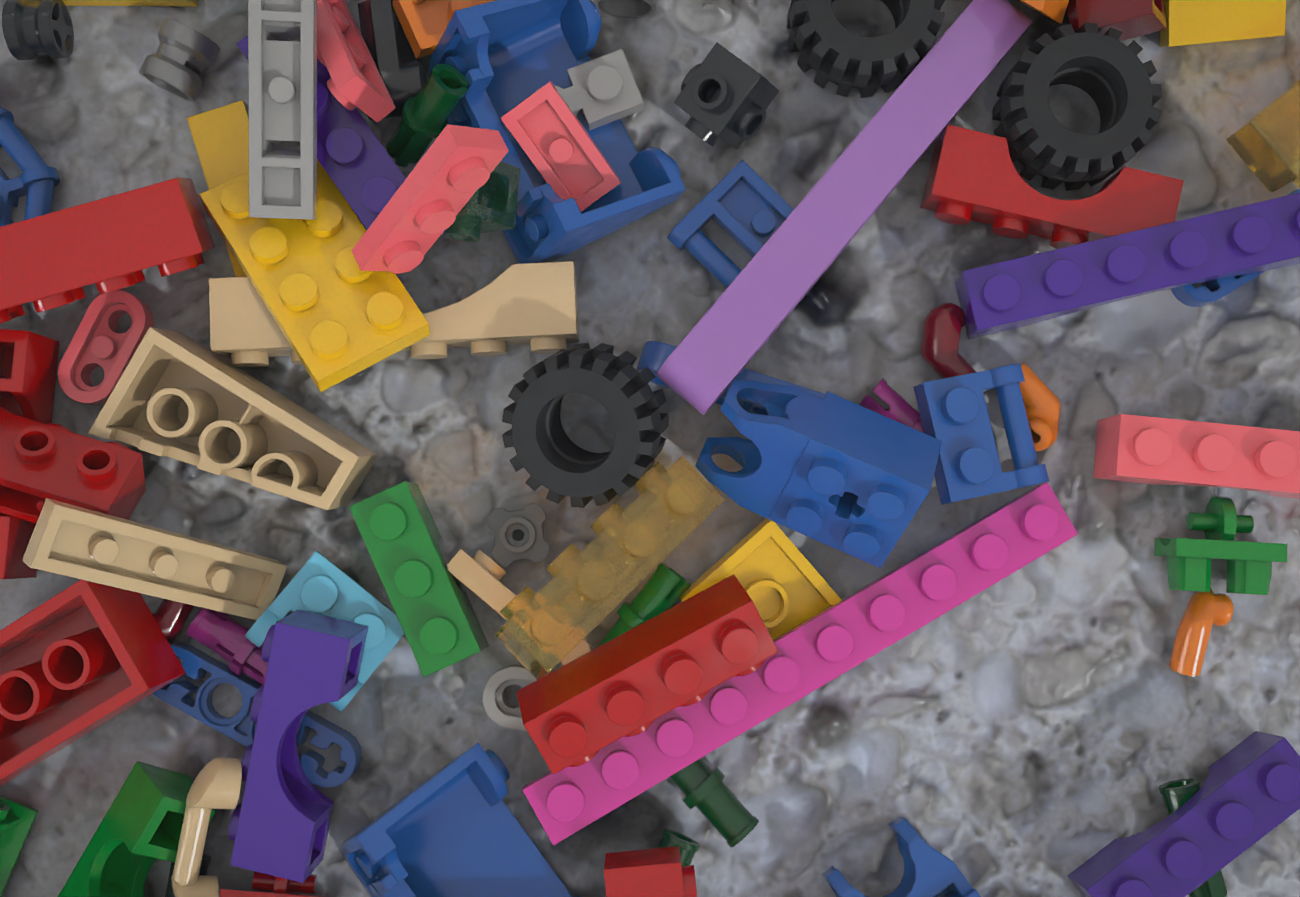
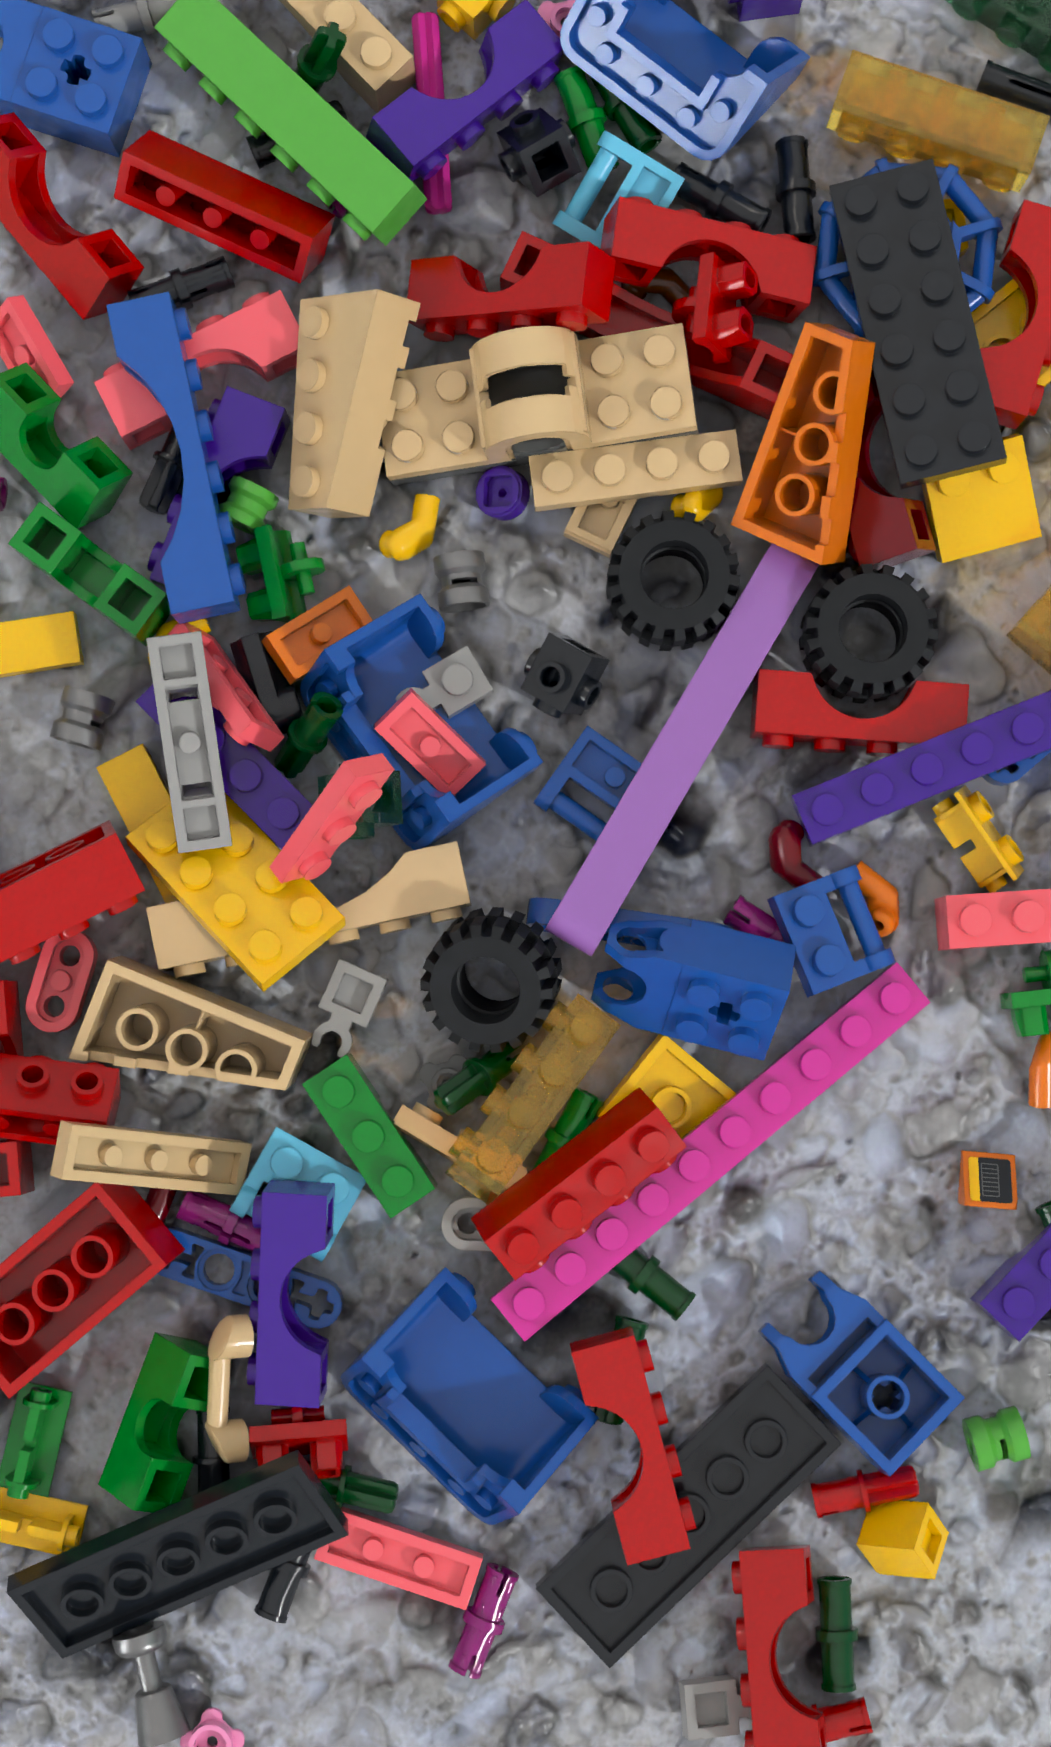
camera: 10 degrees left, 0 degrees up
none -> light grey plate [311,959,388,1058]
none -> dark green axle [433,1042,526,1115]
none -> yellow hinge [932,785,1024,893]
none -> slope [958,1150,1018,1210]

